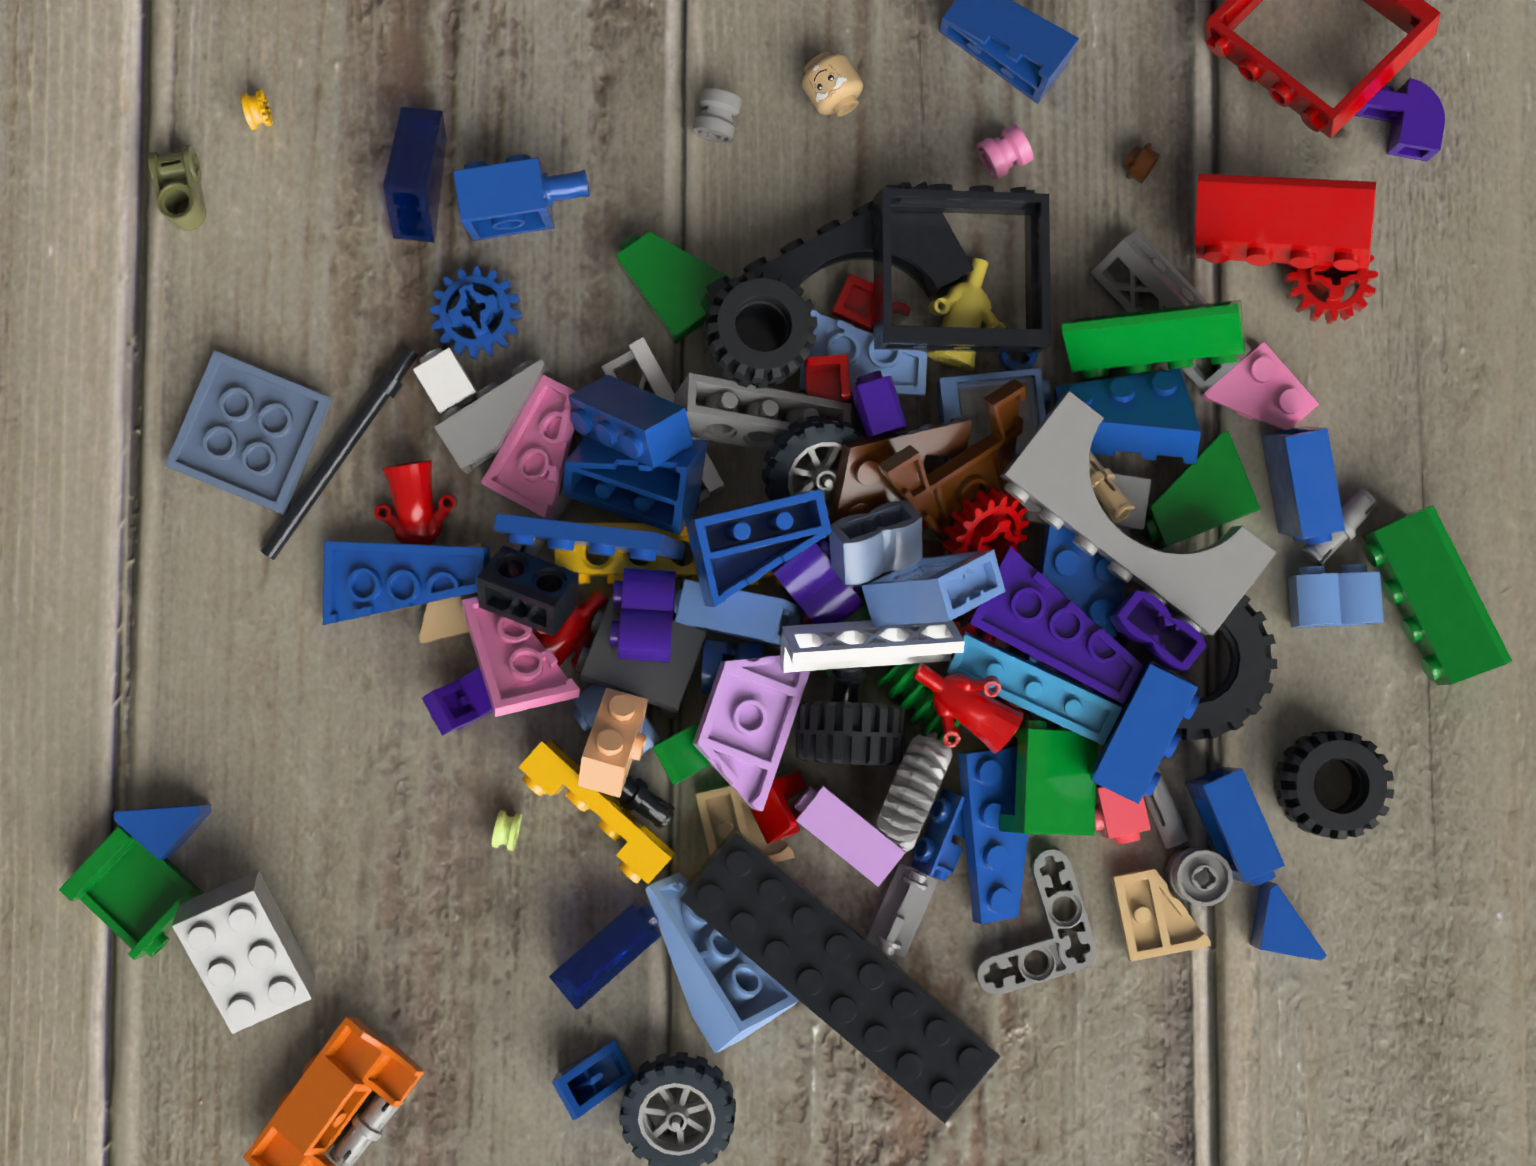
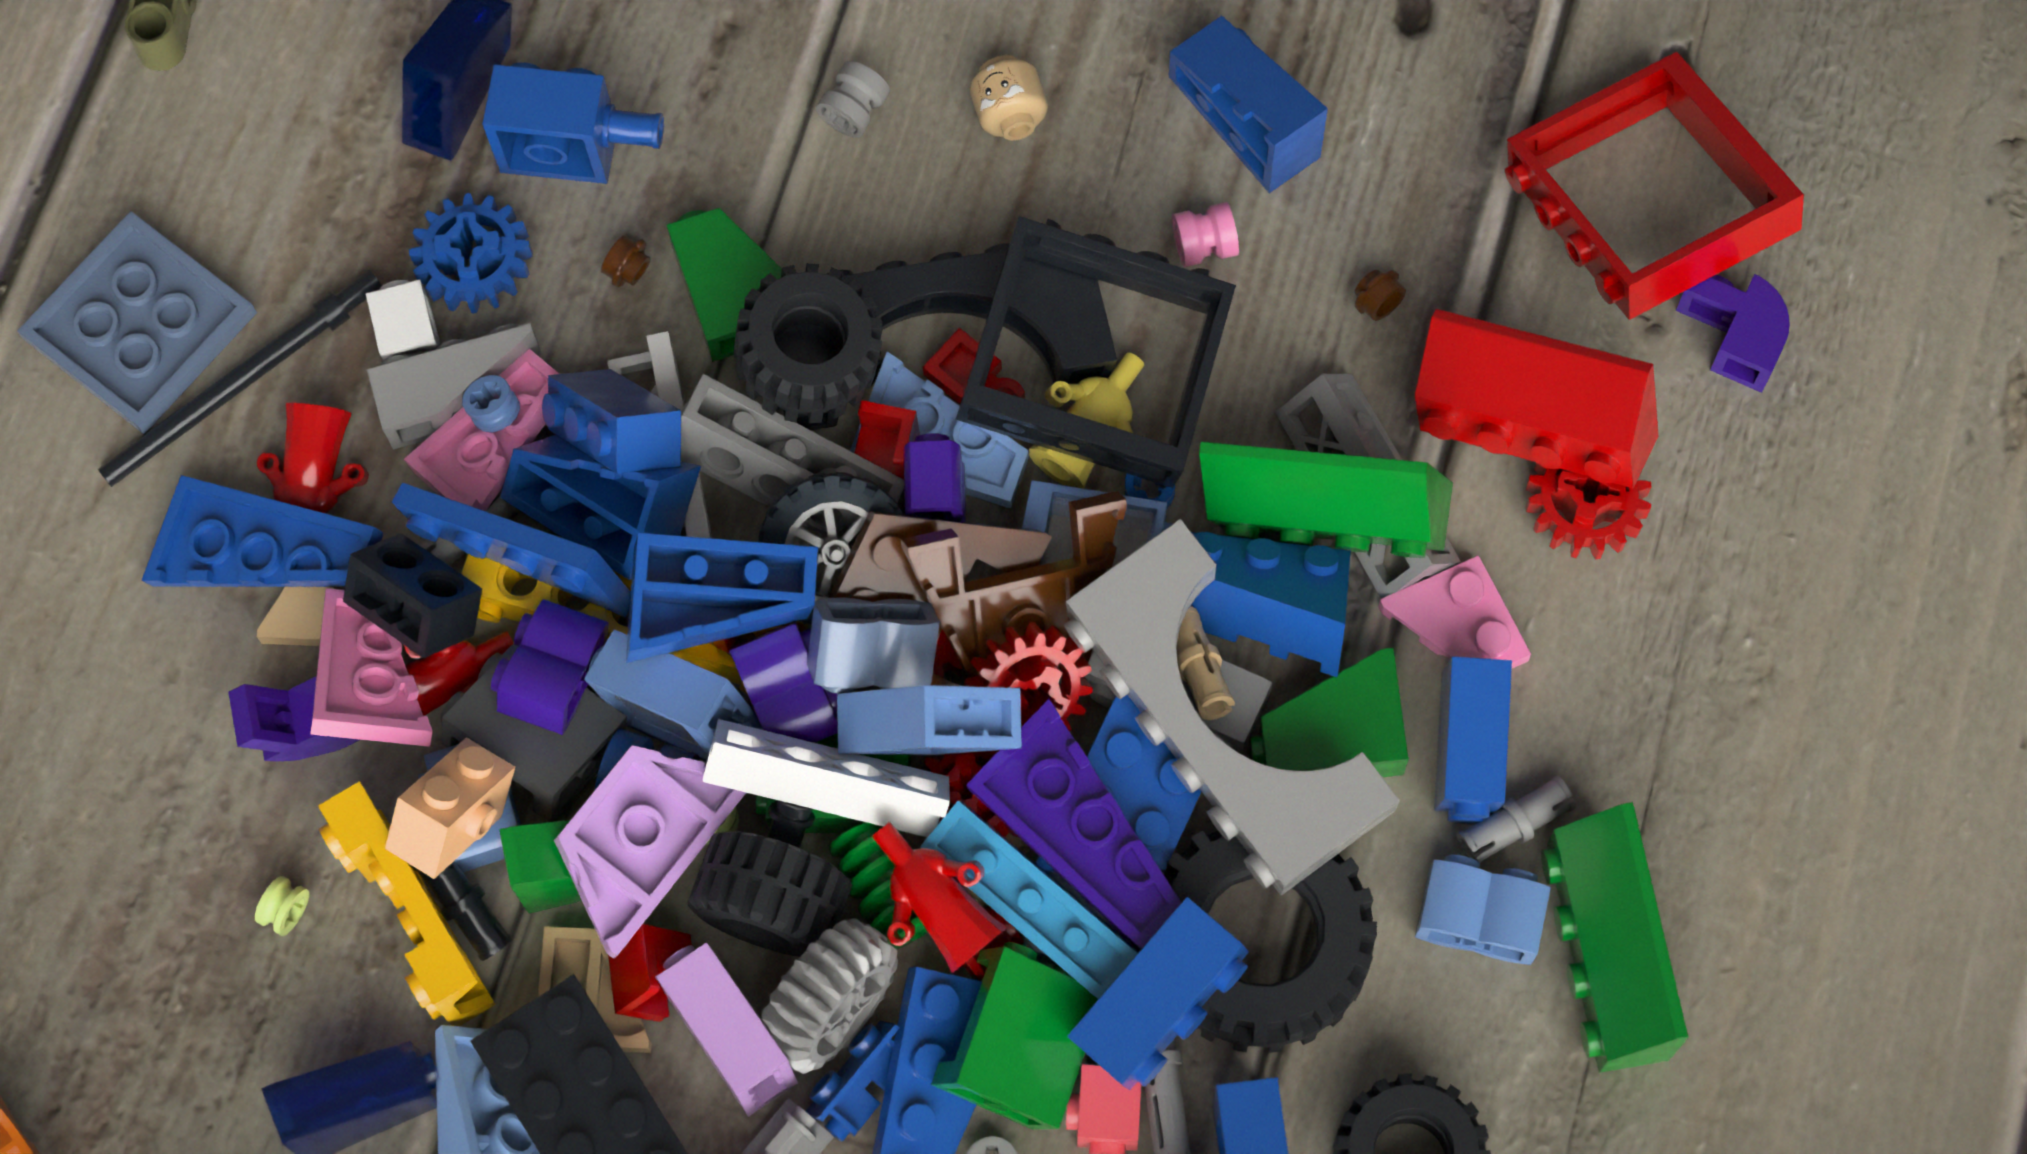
camera: 20 degrees right, 15 degrees down
dark purple brick [1109,590,1207,671] -> none
none -> medium blue bush [462,375,520,433]
none -> reddish brown plate [601,235,650,287]

